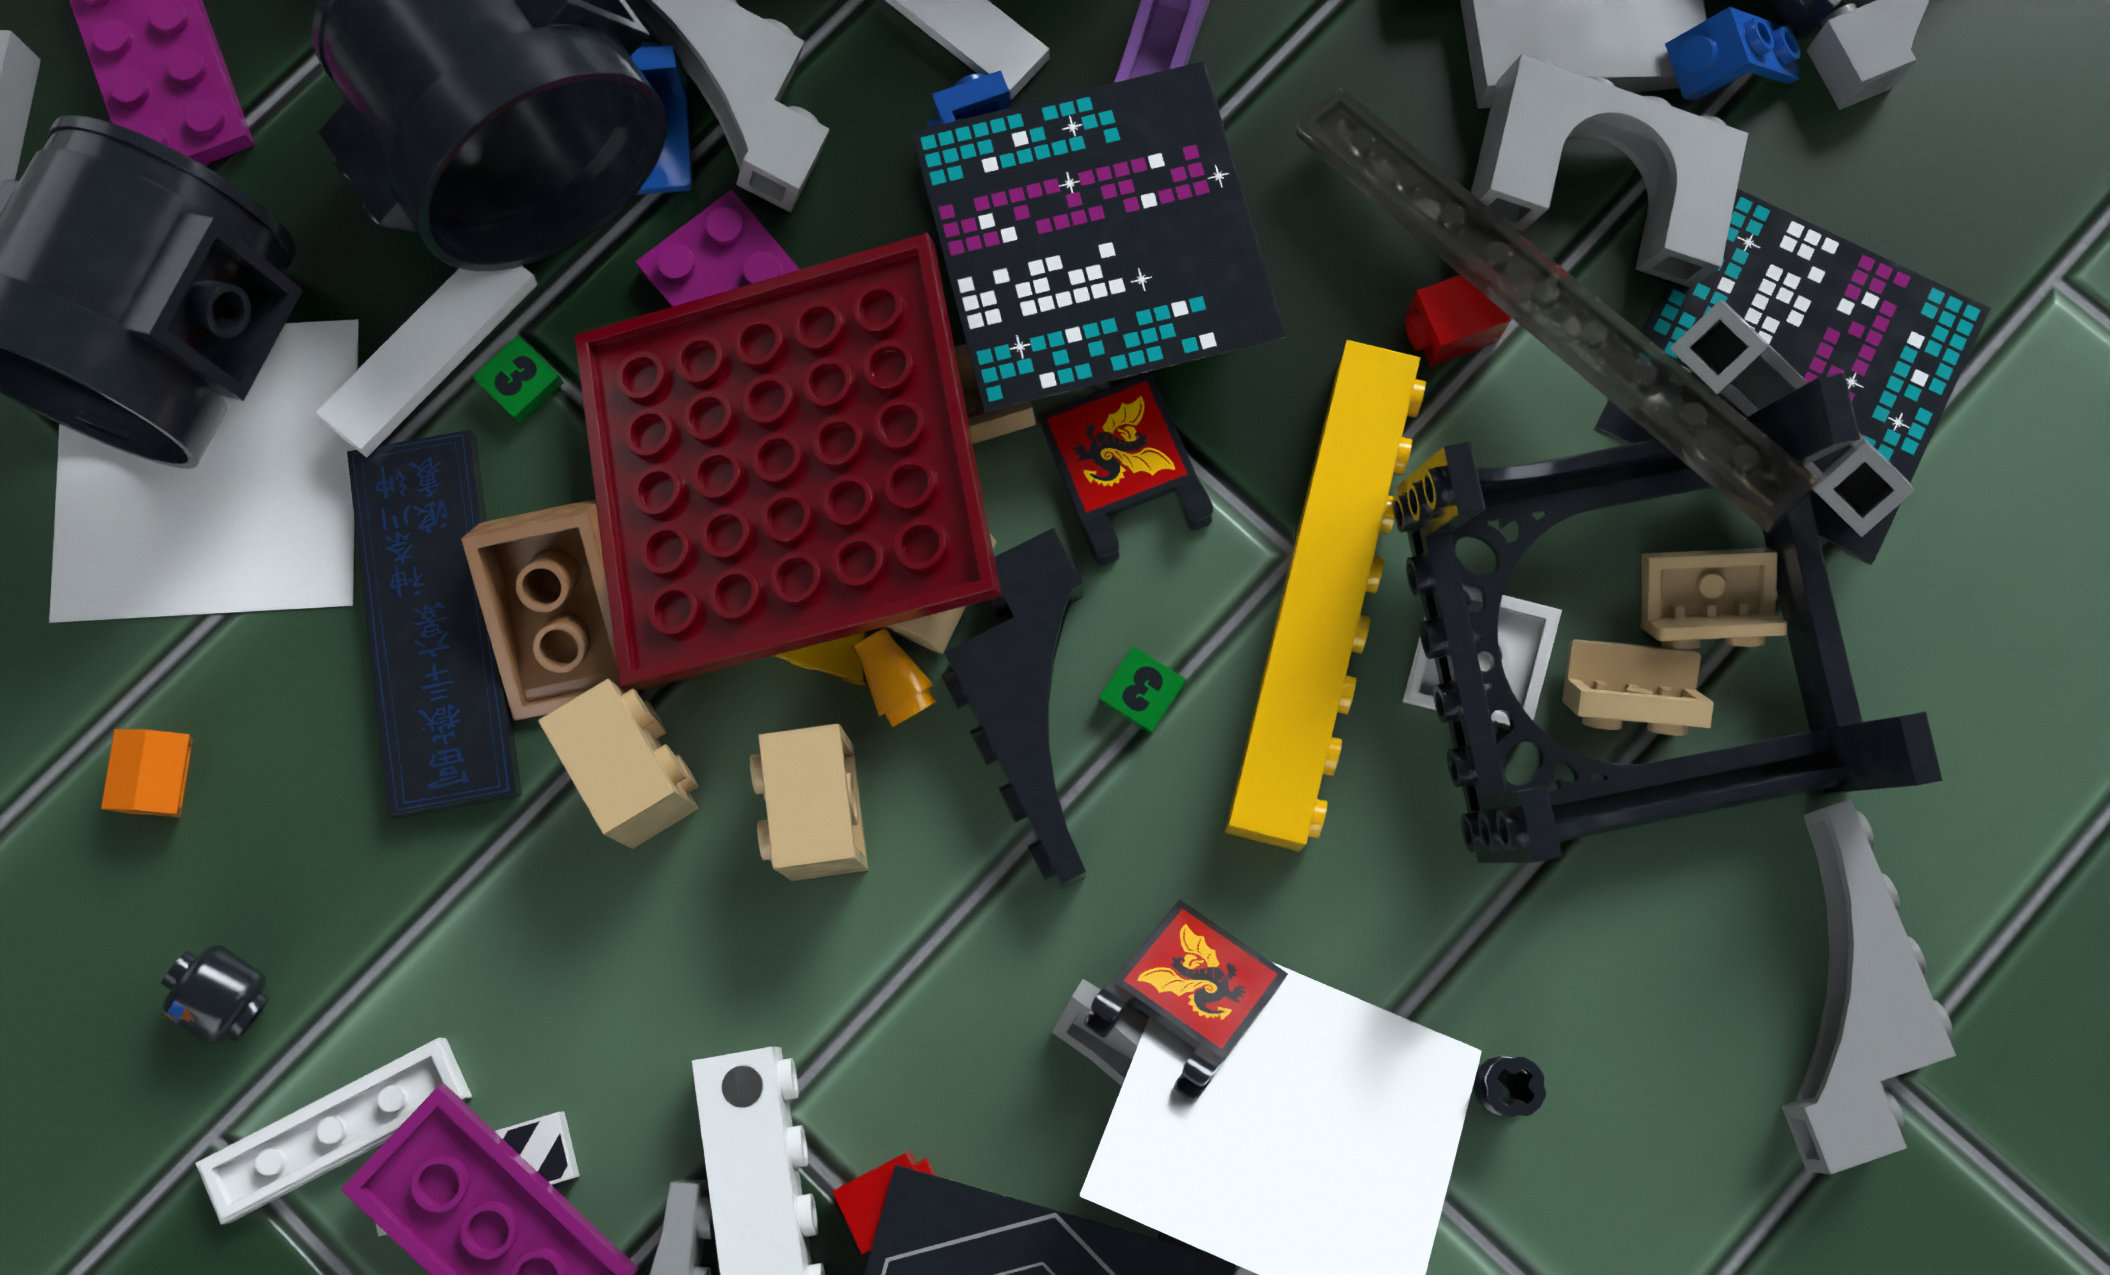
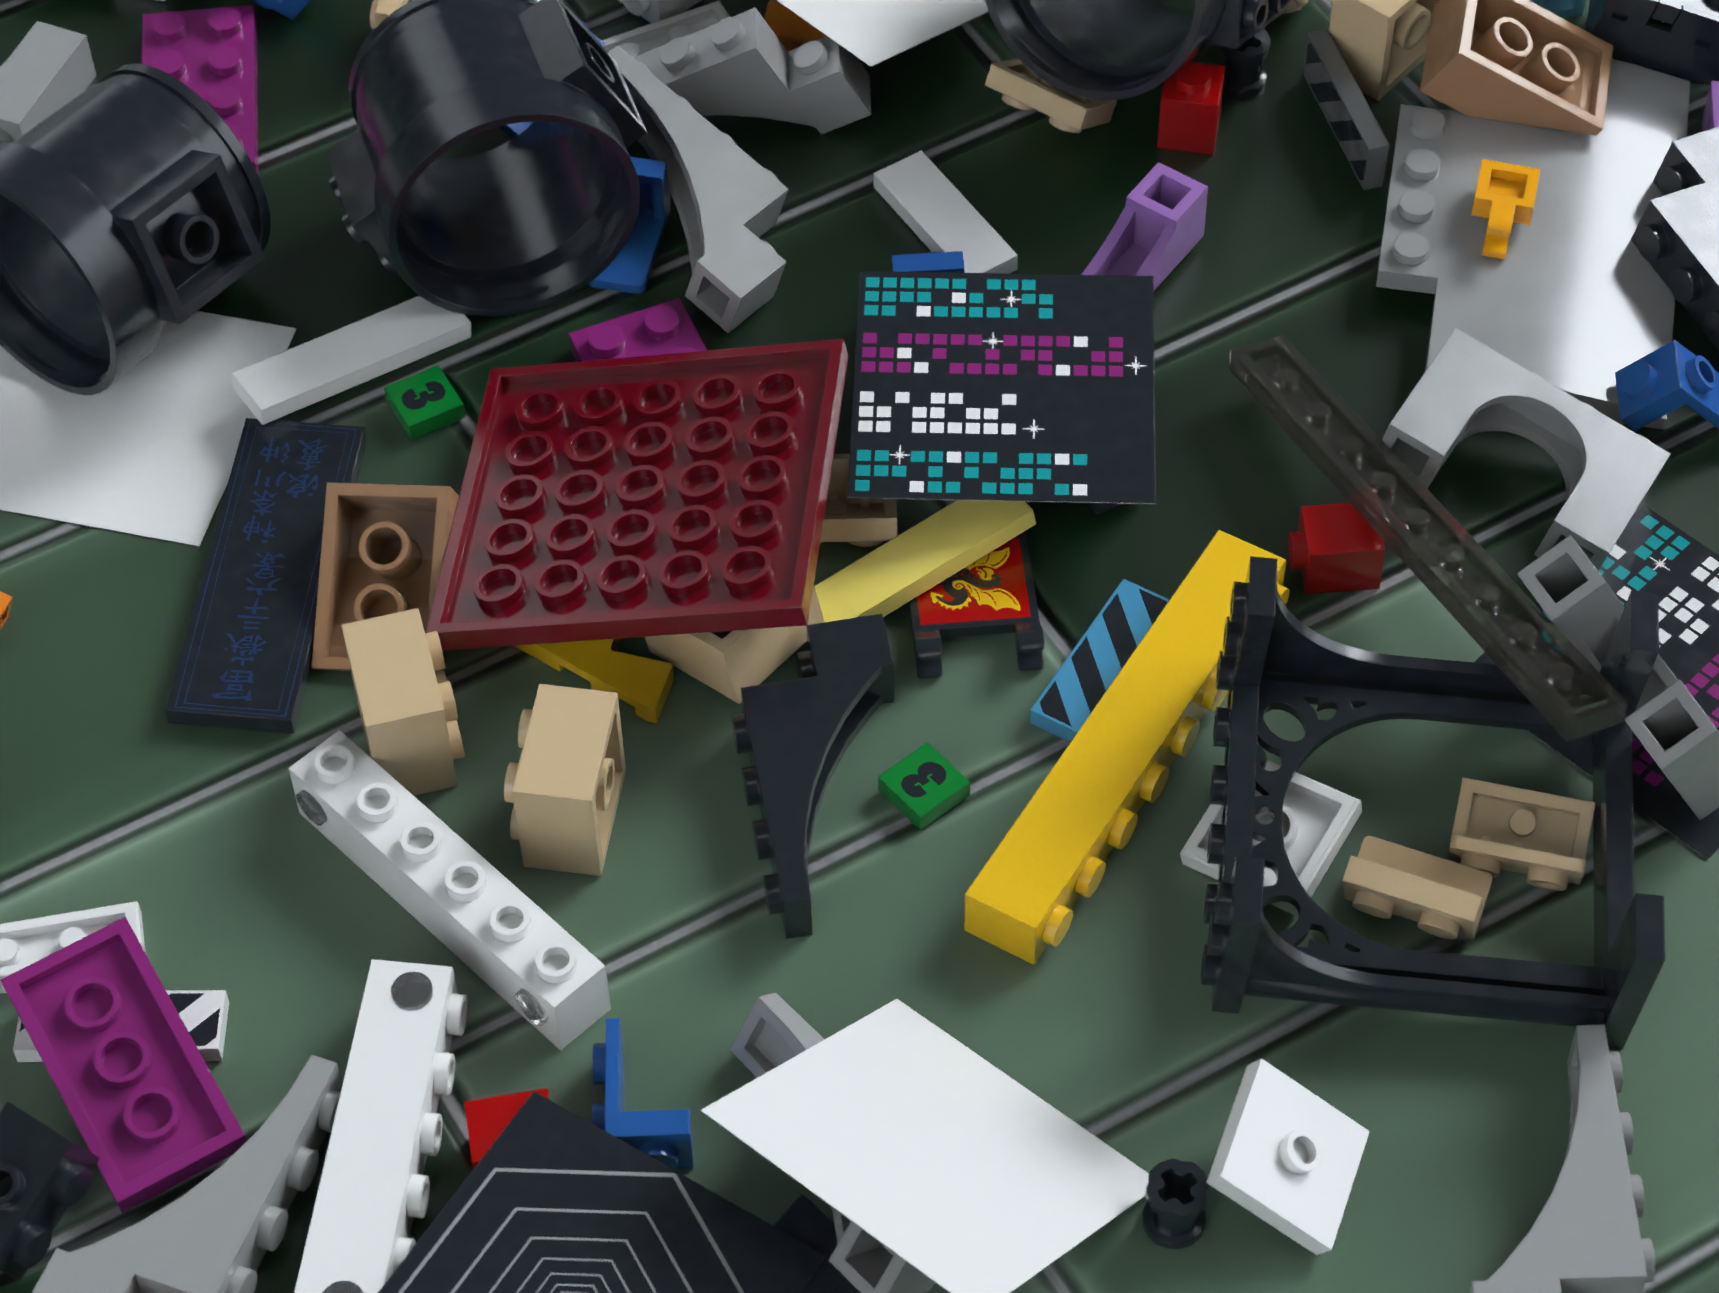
camera: 15 degrees right, 25 degrees down
light orange cone [853,628,937,727] -> none
flag [1084,900,1288,1102] -> none
none -> white piece [289,730,611,1051]
none -> blue bracket [592,1018,694,1170]
none -> light yellow tile [815,500,1036,622]
none -> tile [1030,579,1169,742]
none -> white plate [1206,1058,1370,1255]

